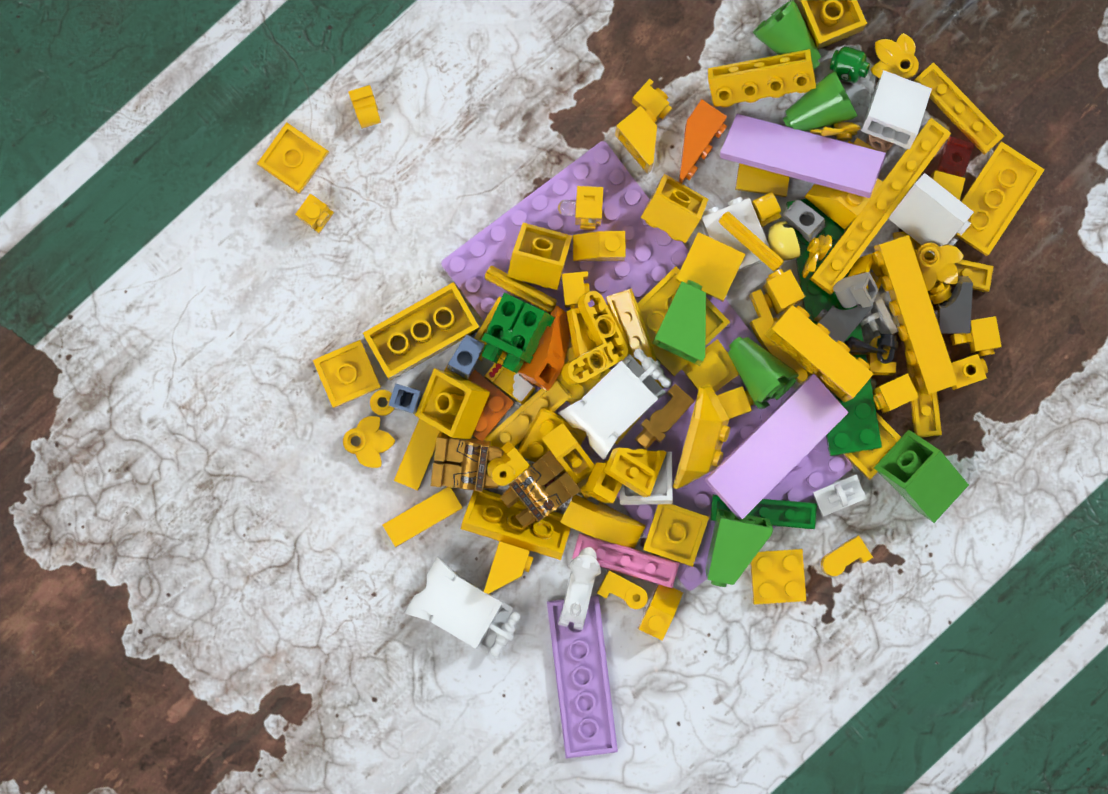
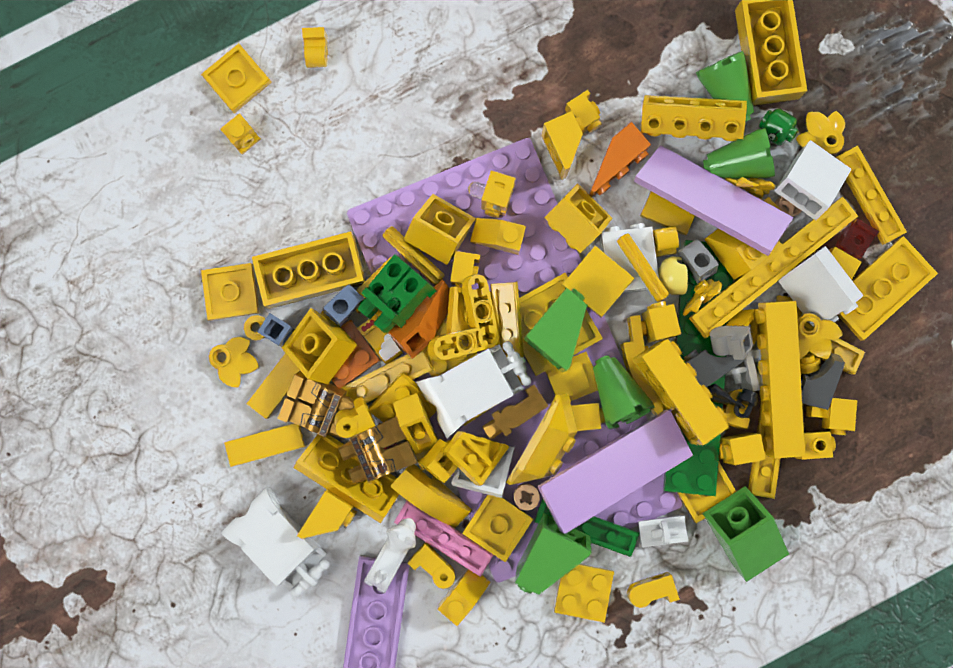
camera: 15 degrees right, 0 degrees up
none -> light nougat wheel [513,484,540,510]

